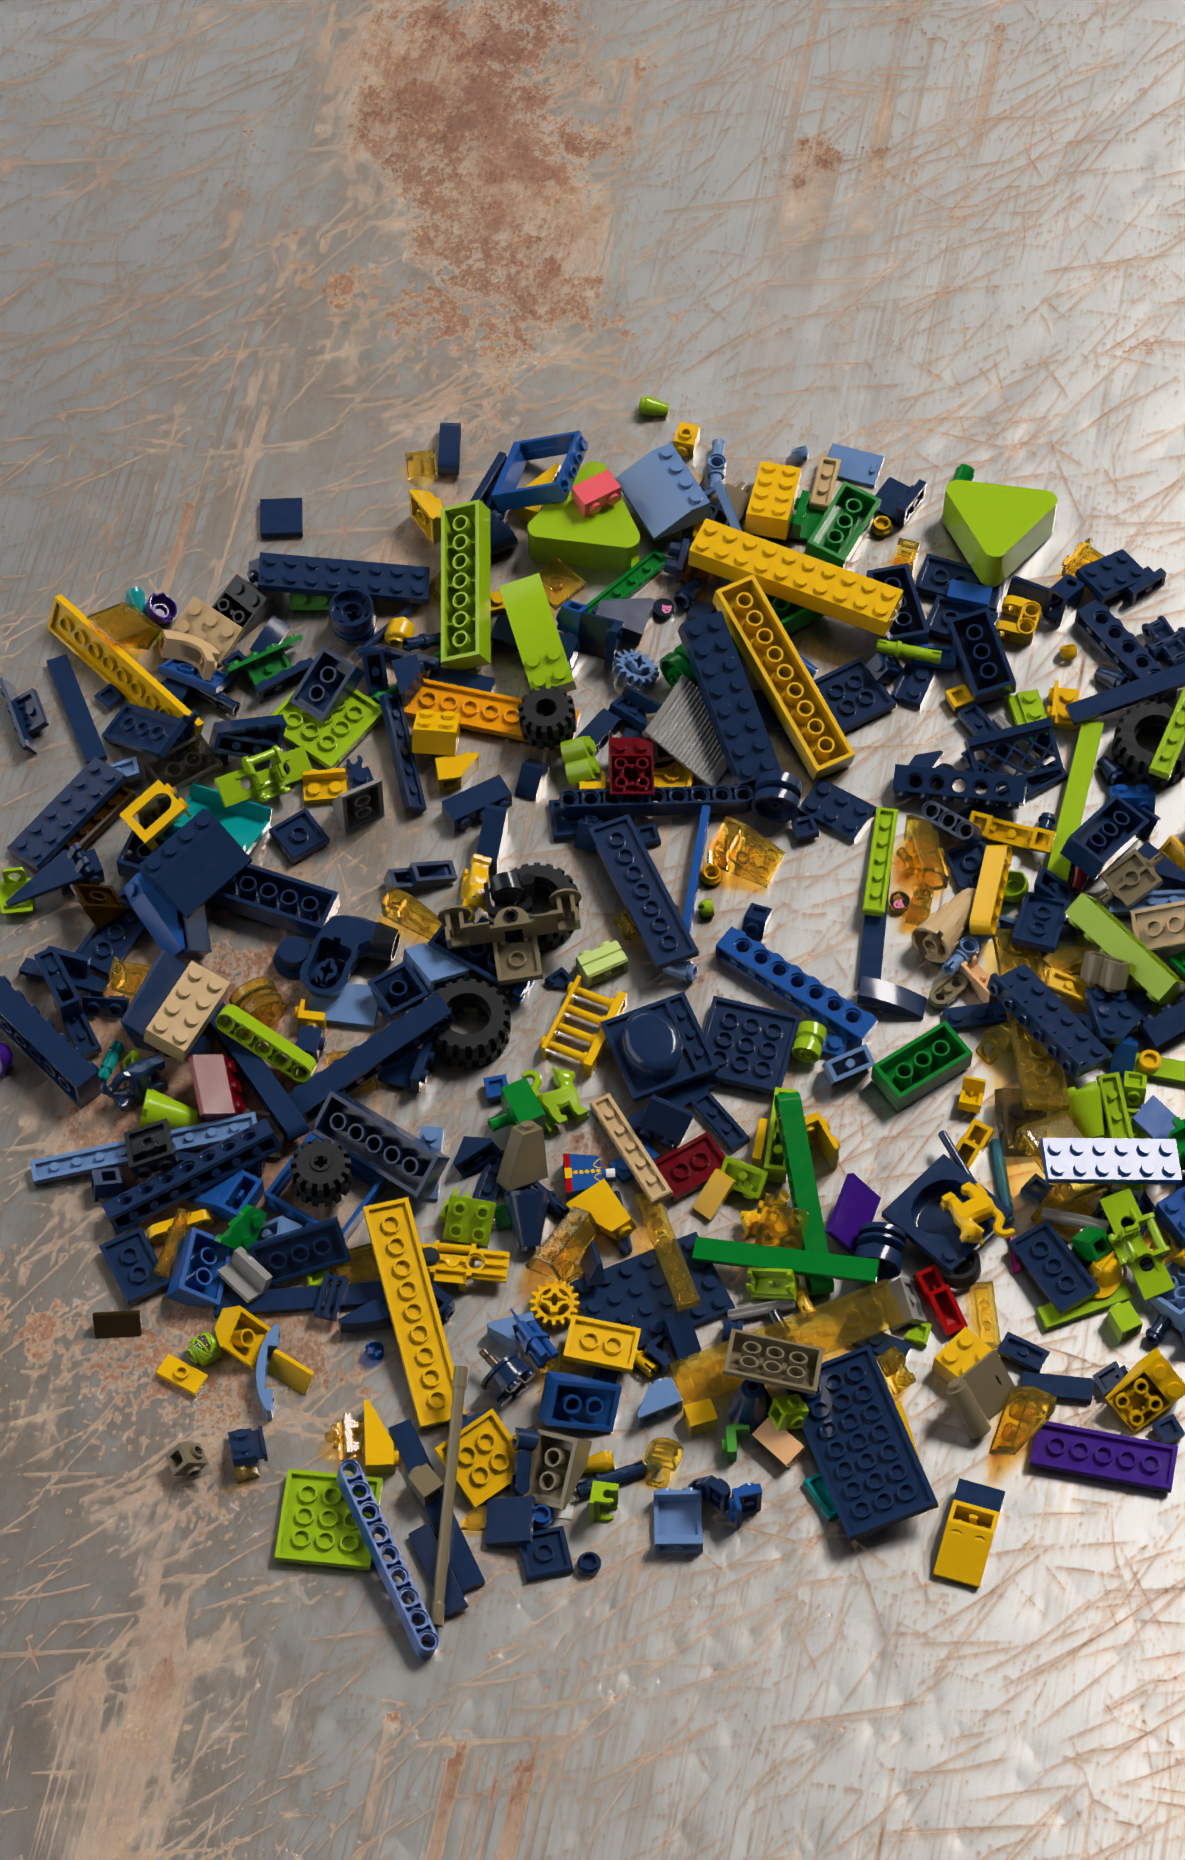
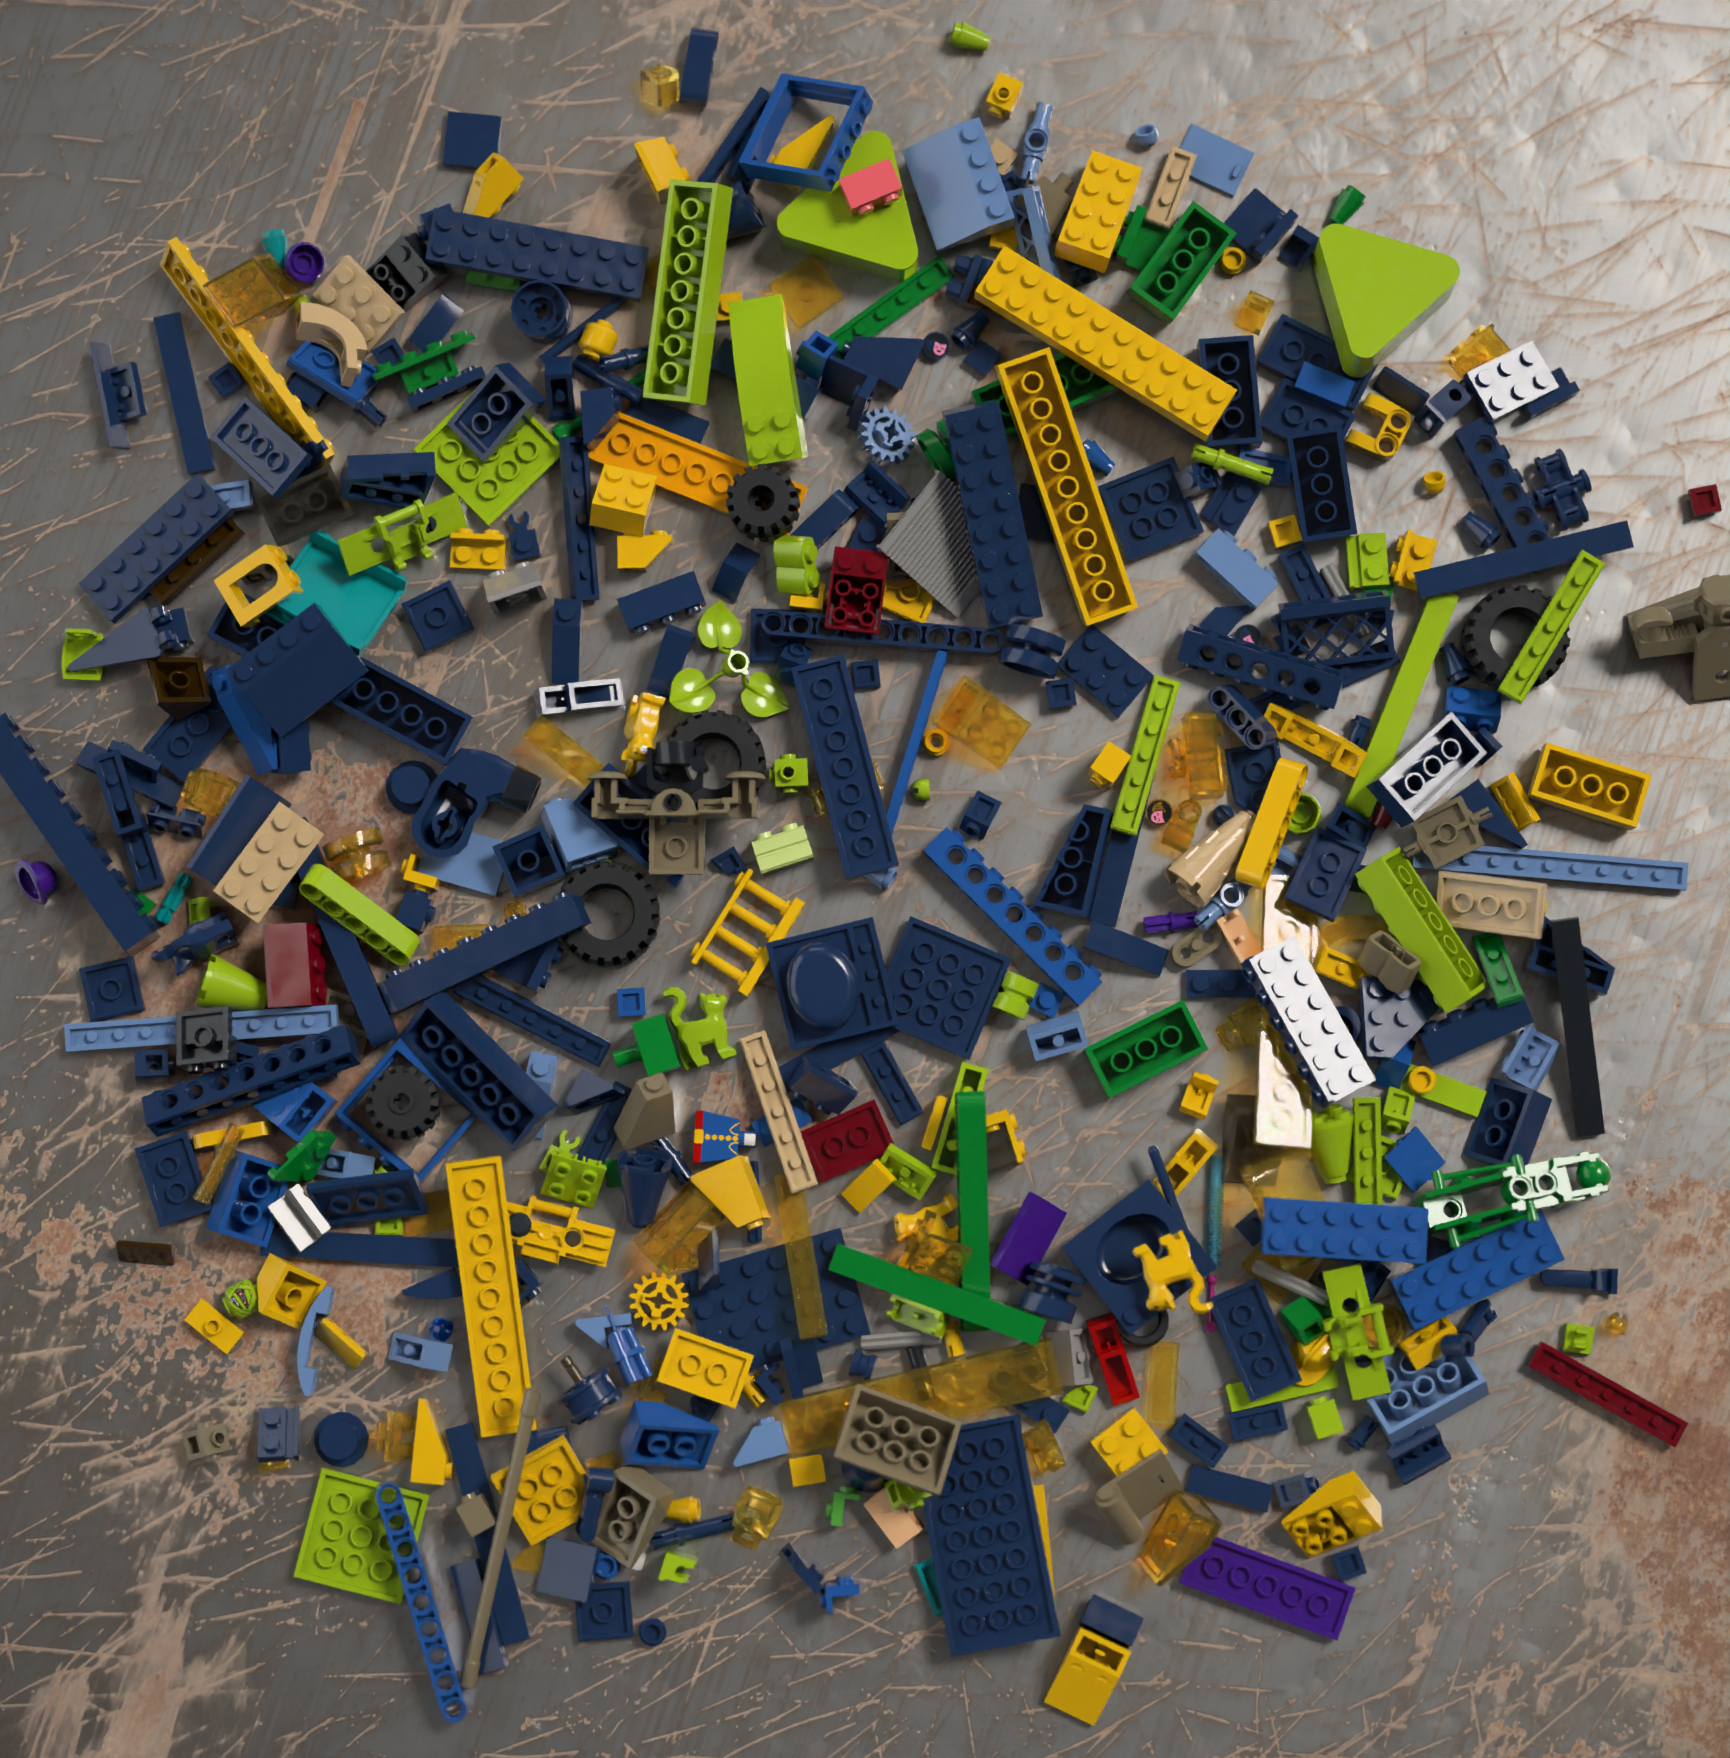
camera: 10 degrees right, 25 degrees up
dark blue tile [314,1272,348,1322] -> none
medium blue panel [653,1487,703,1553] -> none
none -> dark blue tile [79,956,146,1022]
none -> dark blue piece [314,1412,369,1467]
none -> medium blue slope [388,1332,453,1372]
none -> dark blue tile [453,975,612,1067]
none -> yellow slope [463,152,524,218]
none -> dark blue slope [551,598,584,685]
none -> lime plant [669,600,789,718]
none -> lime brick [769,754,809,794]
none -> dark blue wedge [1033,804,1113,920]
none -> yellow brick [1088,741,1131,789]
none -> dark purple axle [1143,911,1199,933]
none -> medium blue brick [1194,528,1279,611]
none -> dark blue hinge [1212,805,1234,826]
none -> dark blue plate [1227,1402,1288,1442]
none -> dark blue panel [1279,224,1319,271]

